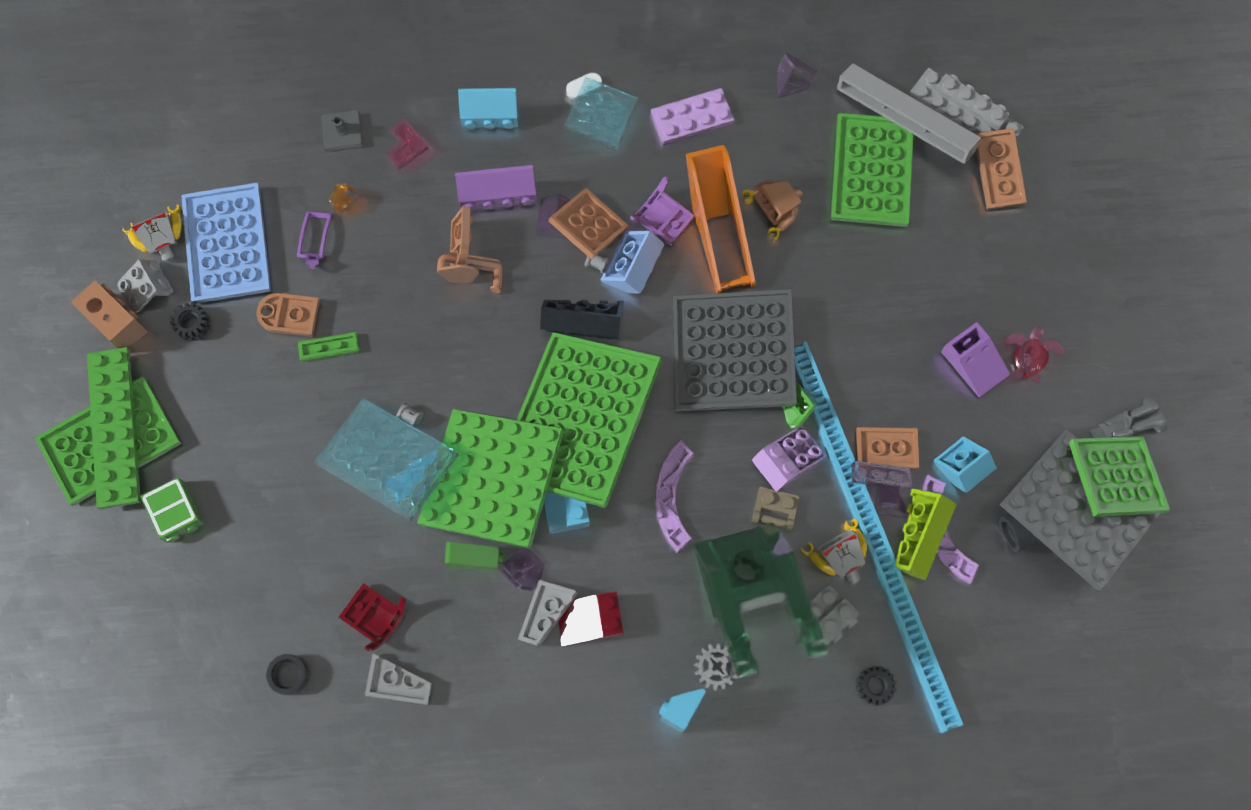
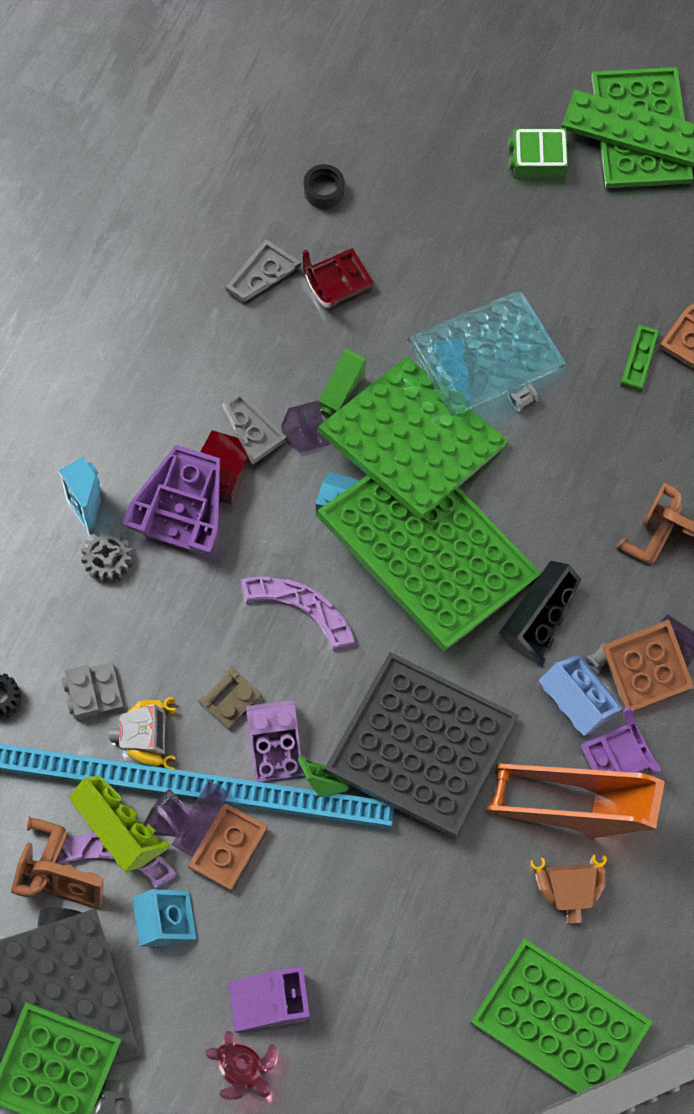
camera: 115 degrees right, 5 degrees down
clear green piece [692,522,827,679] -> none
none -> nougat plate [11,816,104,909]
none -> medium lavender wedge [122,445,220,553]

